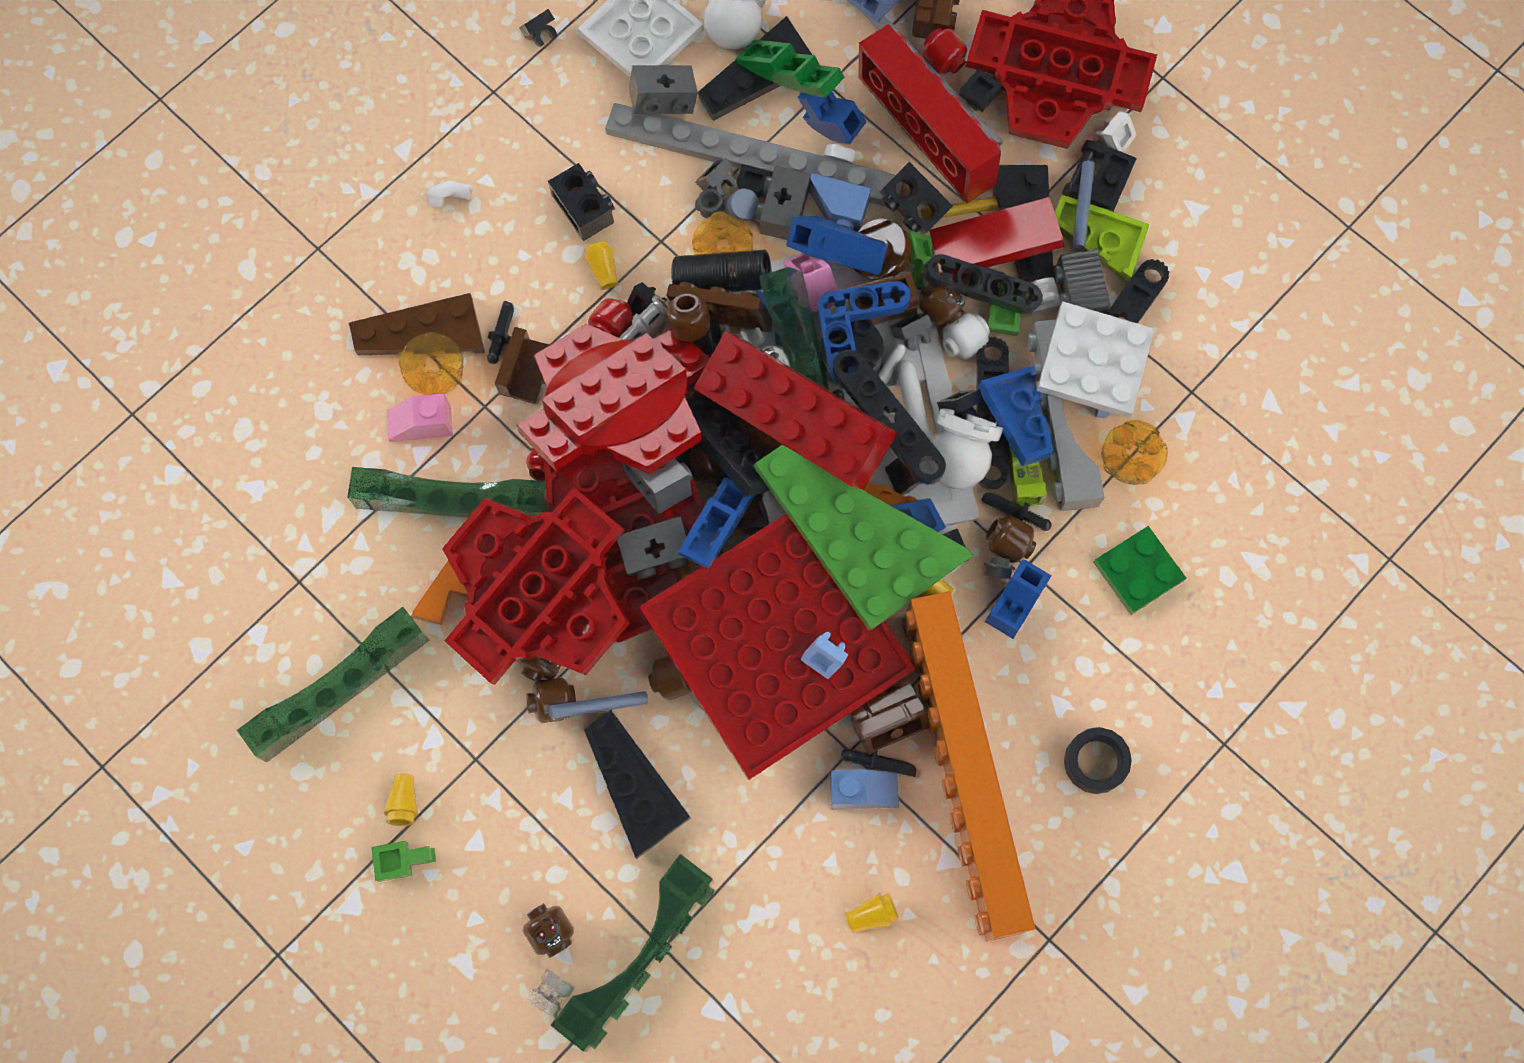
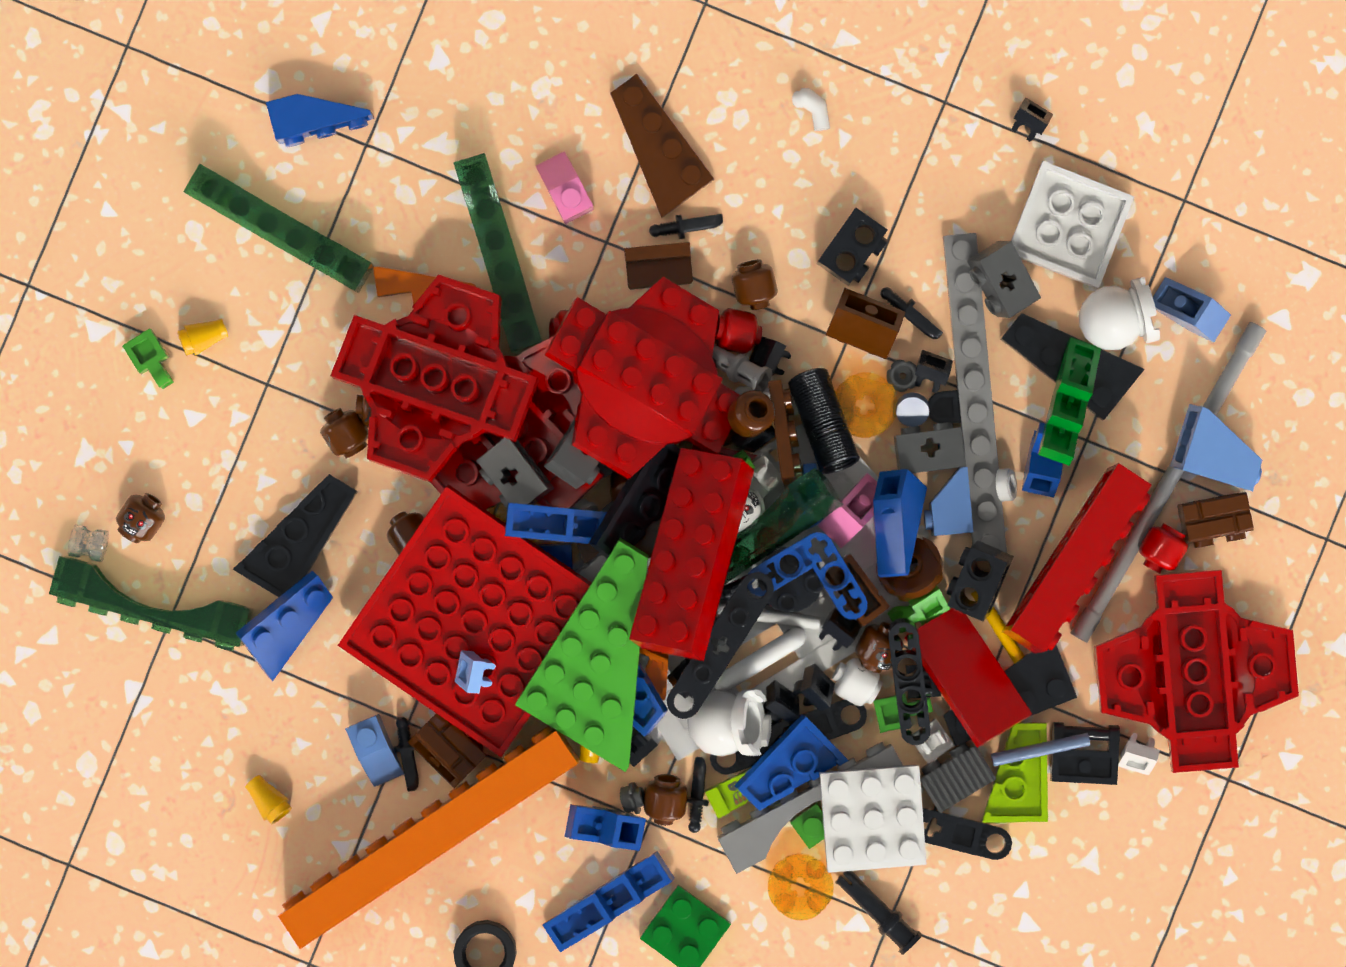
camera: 65 degrees right, 15 degrees up
clear yellow plate [398,332,464,395] -> none
sand blue bar [549,691,648,719] -> none
yellow cone [584,241,619,290] -> none
black tile [959,69,1002,112] -> none
none -> blue wing [236,571,333,682]
none -> blue slope [266,94,374,147]
none -> blue slope [542,851,675,952]
none -> reddish brown head [732,259,778,310]
none -> bright green plate [790,802,824,849]
none -> black tile [792,664,835,712]
none -> reddish brown brick [826,288,906,359]
none -> black pin [835,871,923,955]
none -> black piece [880,287,943,339]

